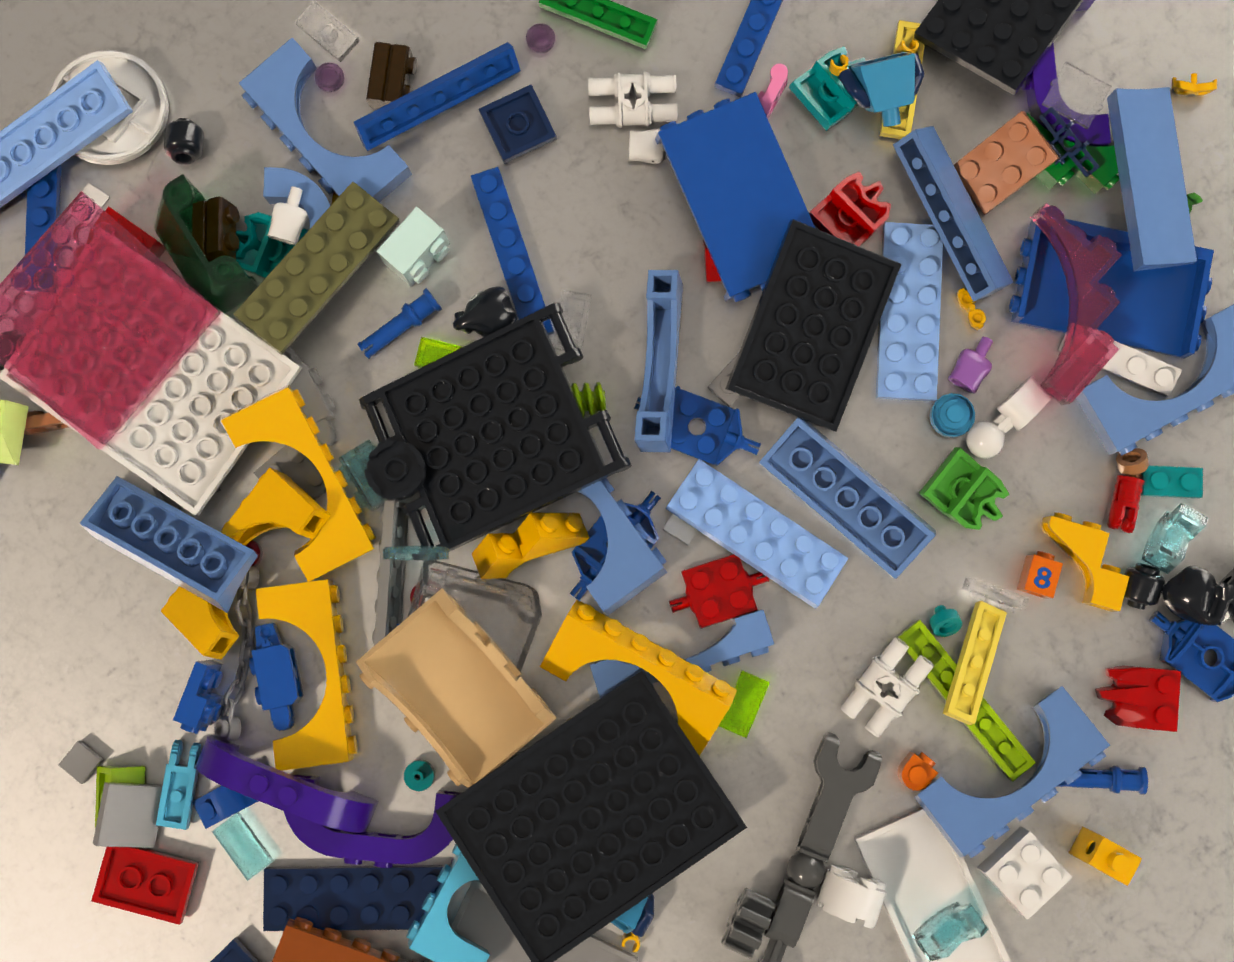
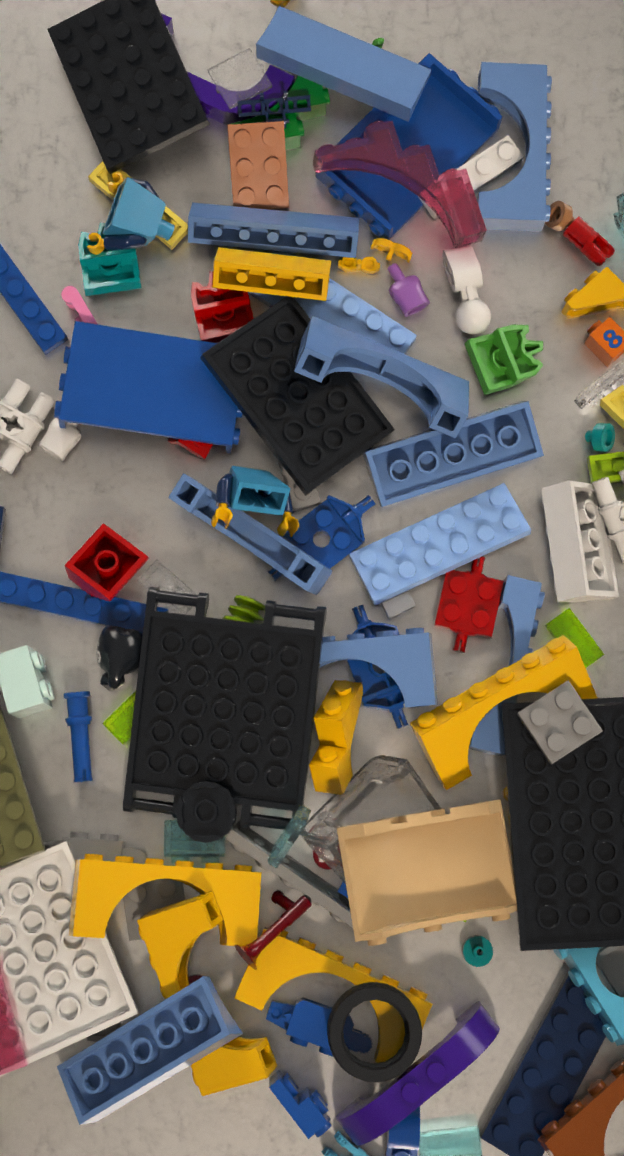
camera: 65 degrees left, 5 degrees down
light grey piece [214,566,259,741] -> none
dark purple arch [284,773,462,868] -> none
dark azure plate [929,393,975,438] -> none
teal plate [1139,466,1203,499] -> none
none -> red slope [64,523,149,602]
none -> dark azure torso [211,466,299,537]
none -> yellow brick [212,247,331,301]
none -> dark red piece [235,890,312,970]
none -> medium blue arch [294,316,469,438]
none -> black tyre [327,982,422,1082]
none -> yellow piece [370,238,413,263]
none -> light grey plate [517,680,603,765]
none -> white slope [541,480,619,603]

